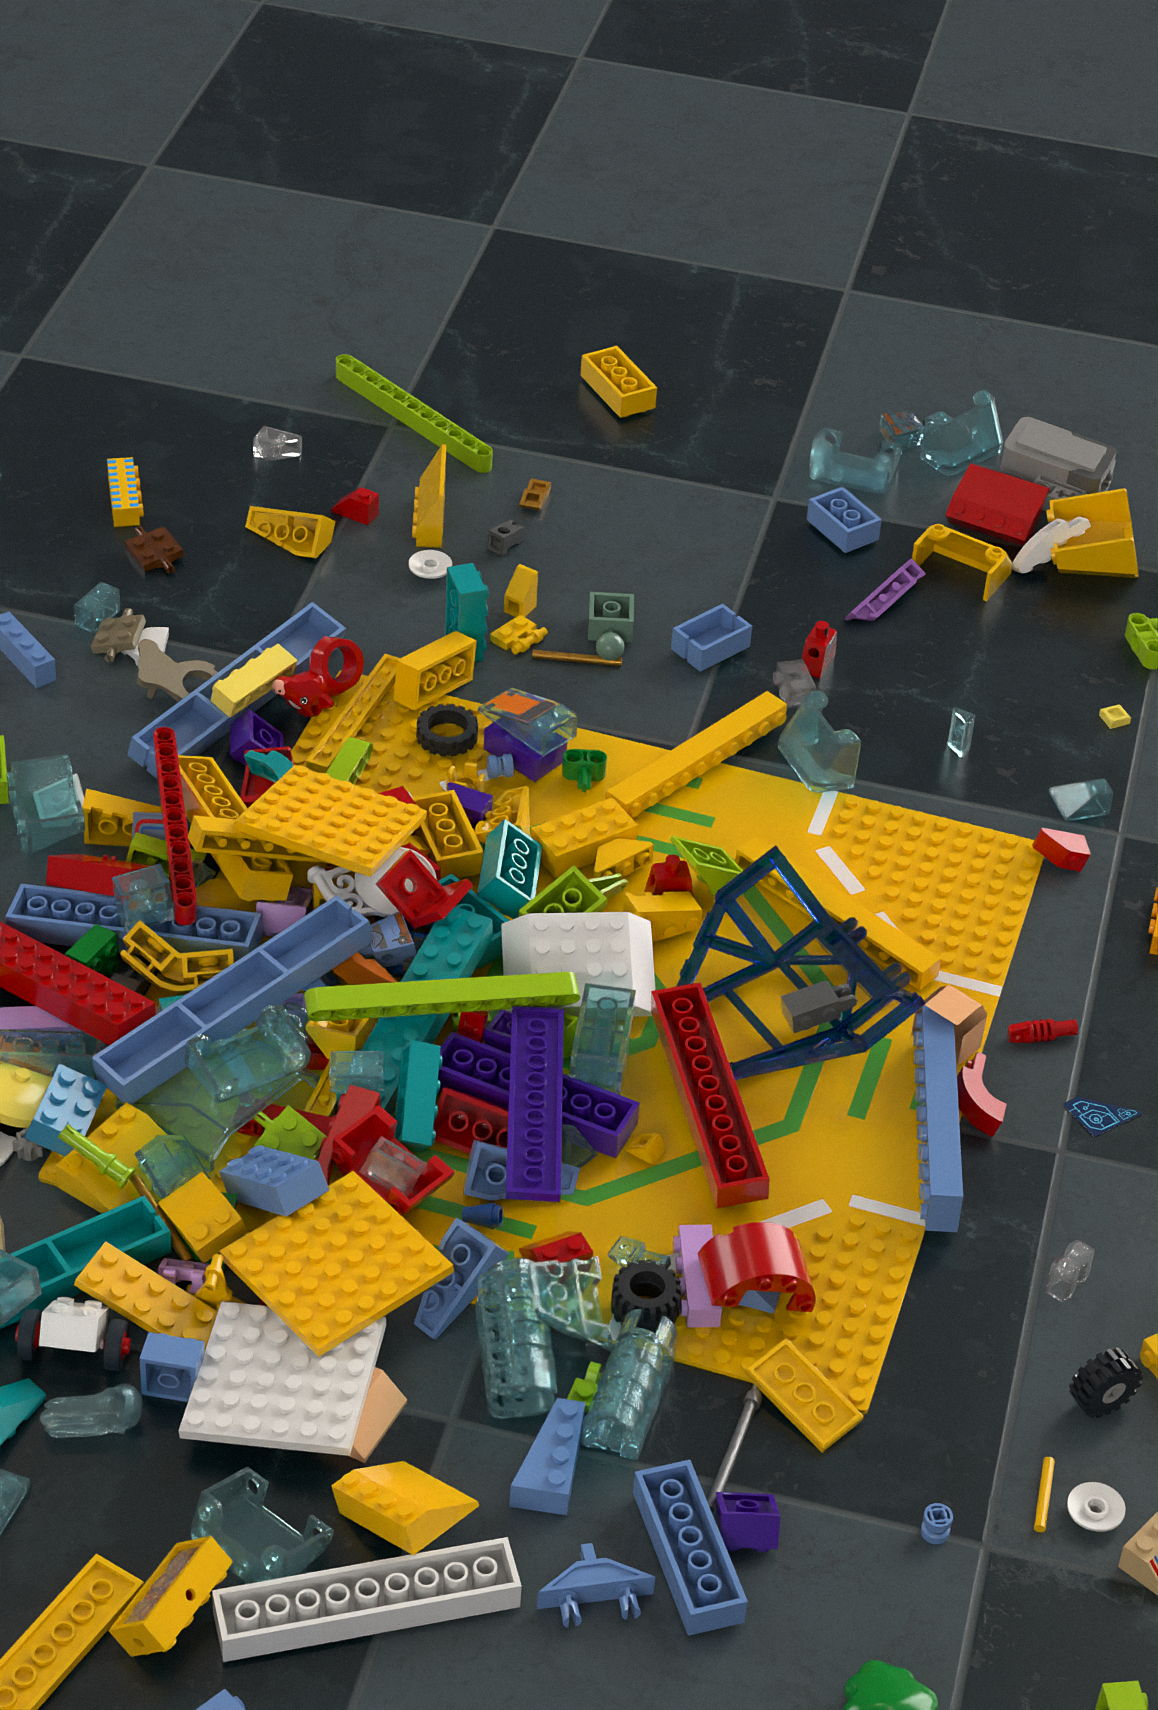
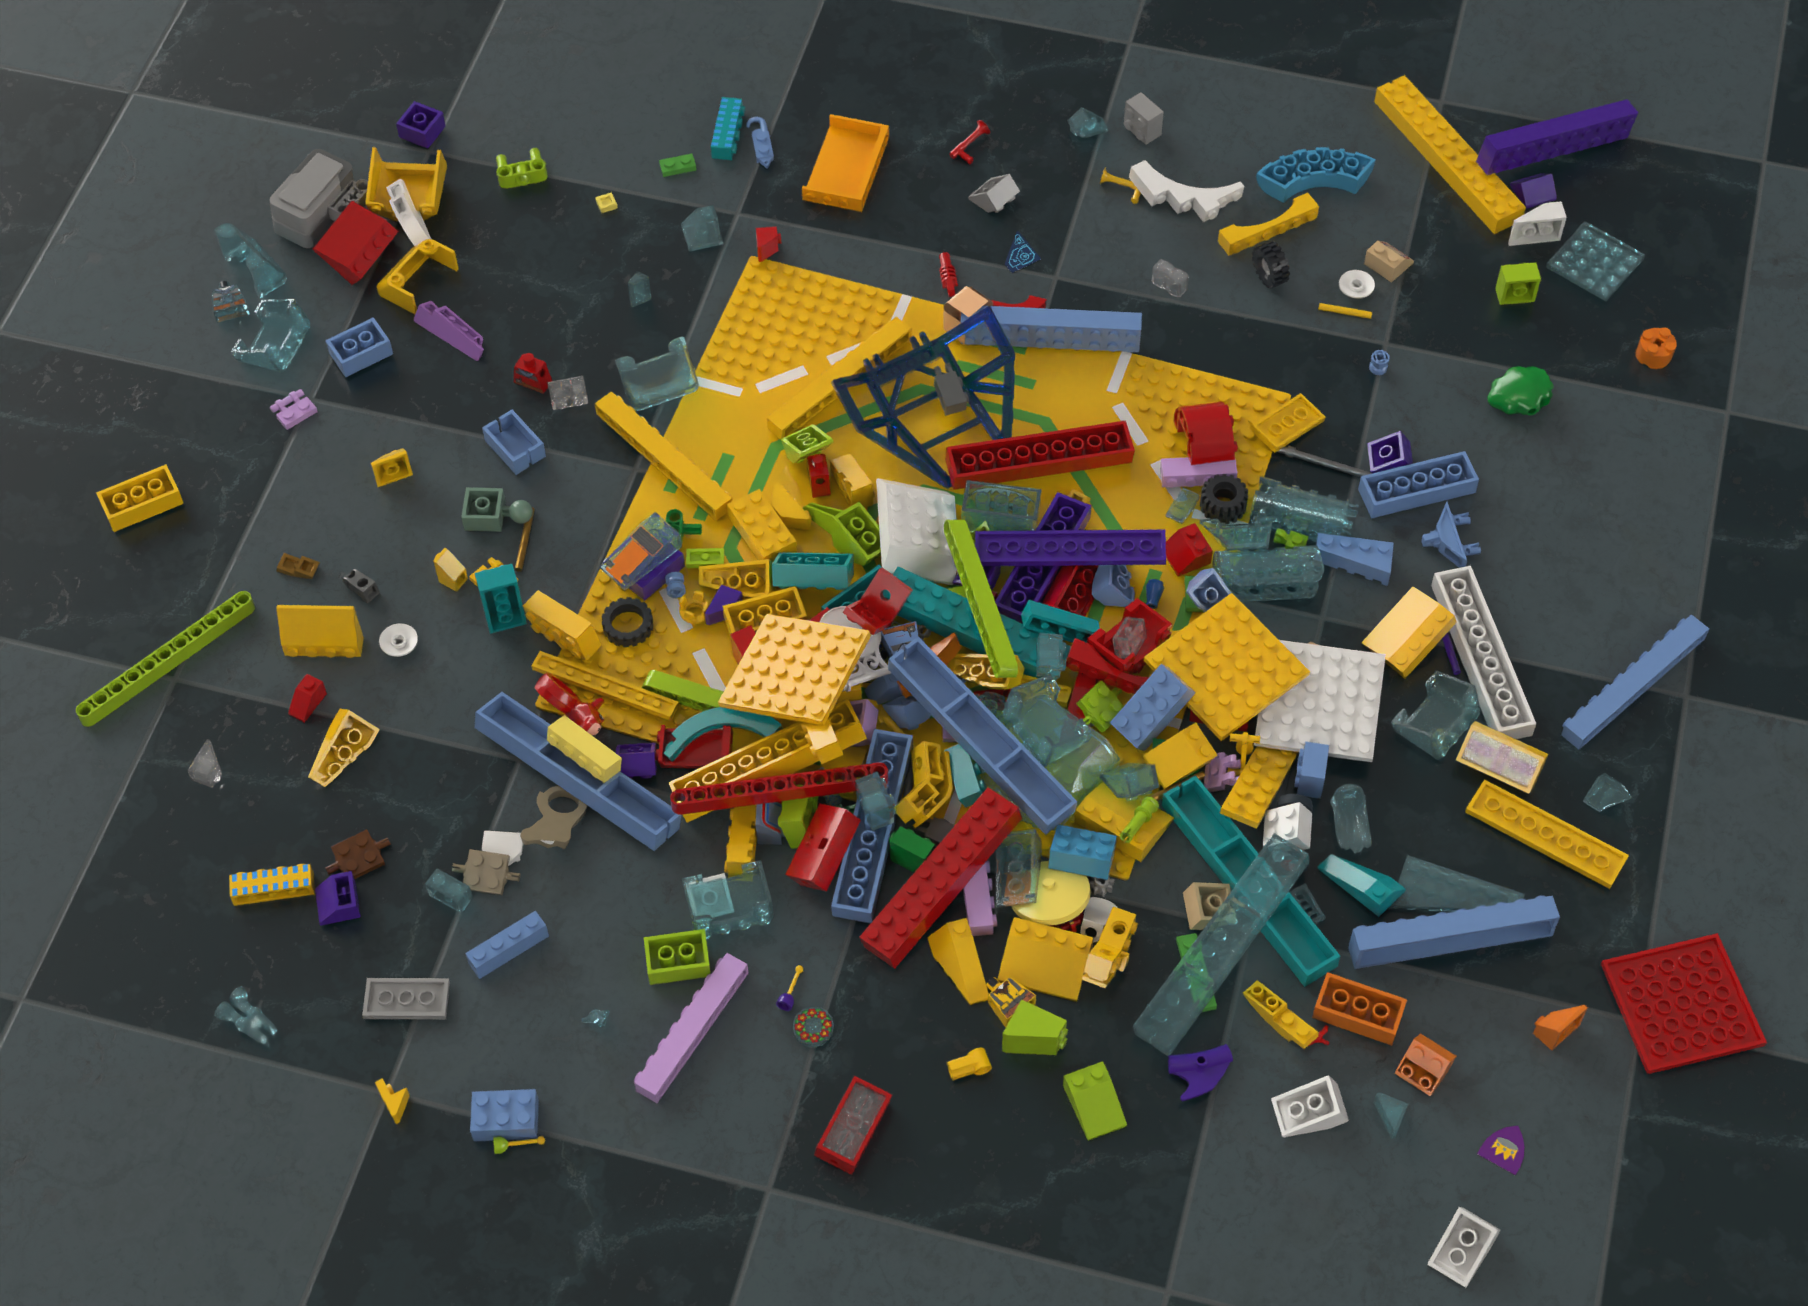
camera: 85 degrees left, 15 degrees up
none -> lavender plate [270,389,318,430]
none -> dark purple slope [315,871,360,926]
none -> yellow slope [371,448,413,487]
none -> lime plate [686,548,725,568]

